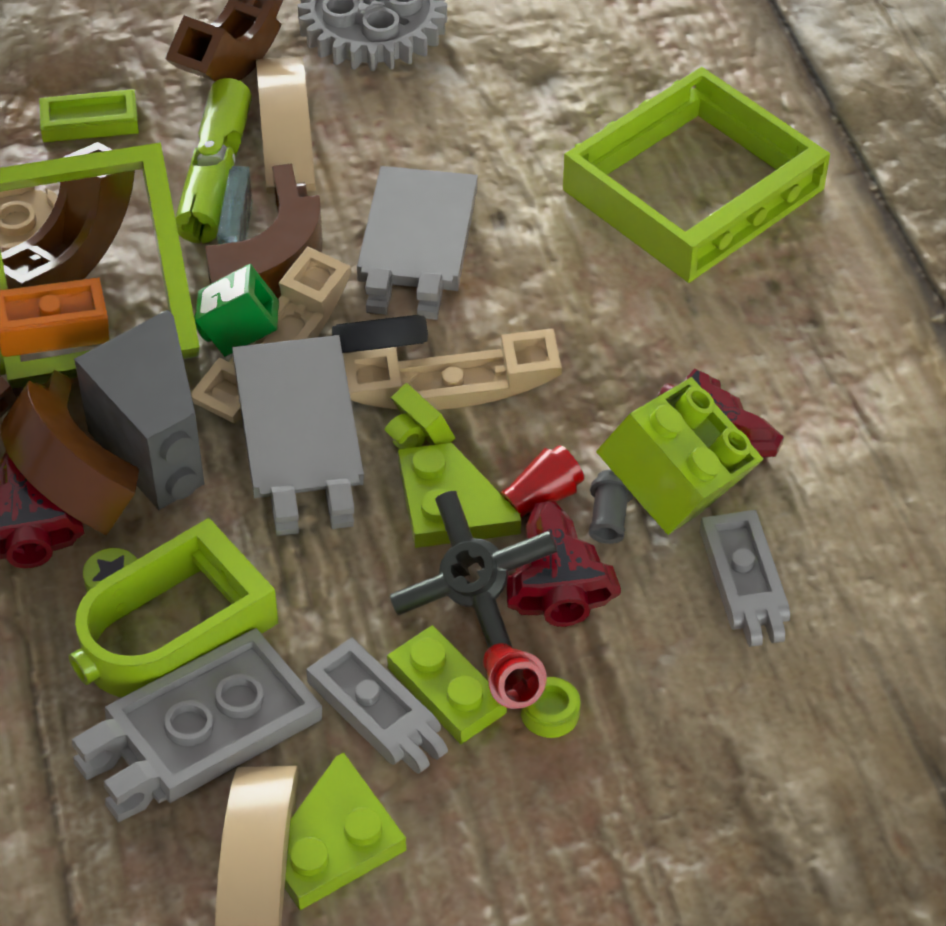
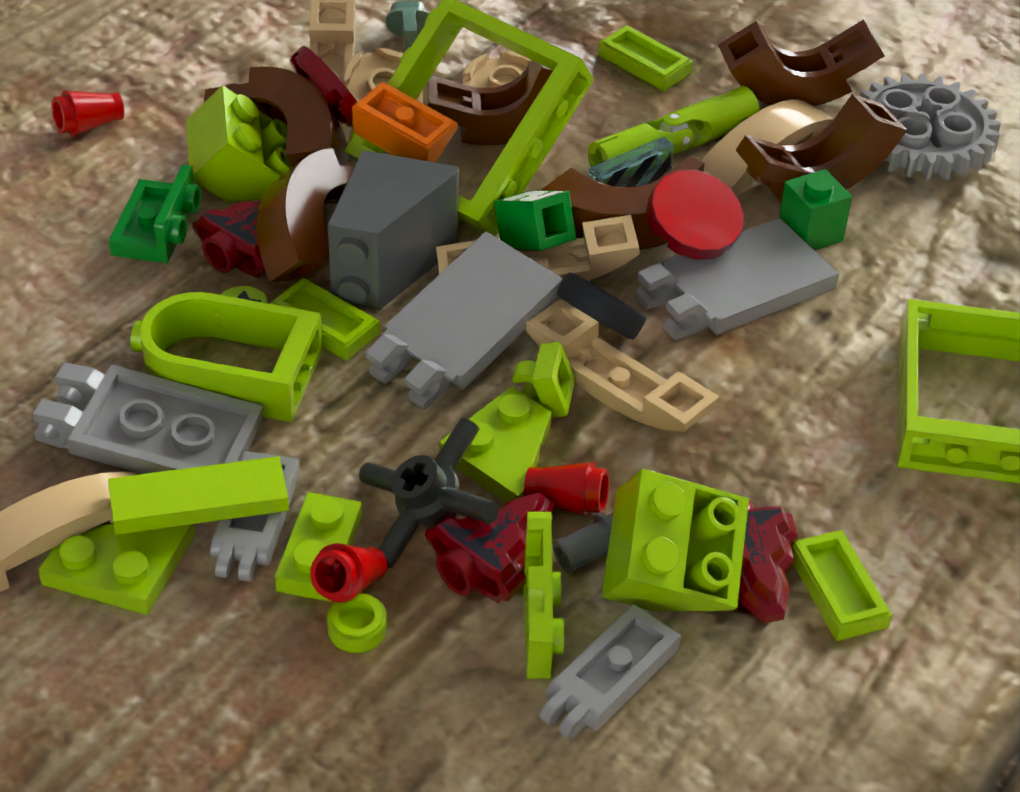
camera: 50 degrees right, 5 degrees down
none -> lime tile [108,456,289,535]
none -> lime tile [269,277,380,361]
none -> lime wing [523,512,564,679]
none -> red tile [646,169,745,260]
none -> reddish brown arch [735,94,907,202]
none -> green brick [779,169,853,251]
none -> lime tile [791,530,893,641]

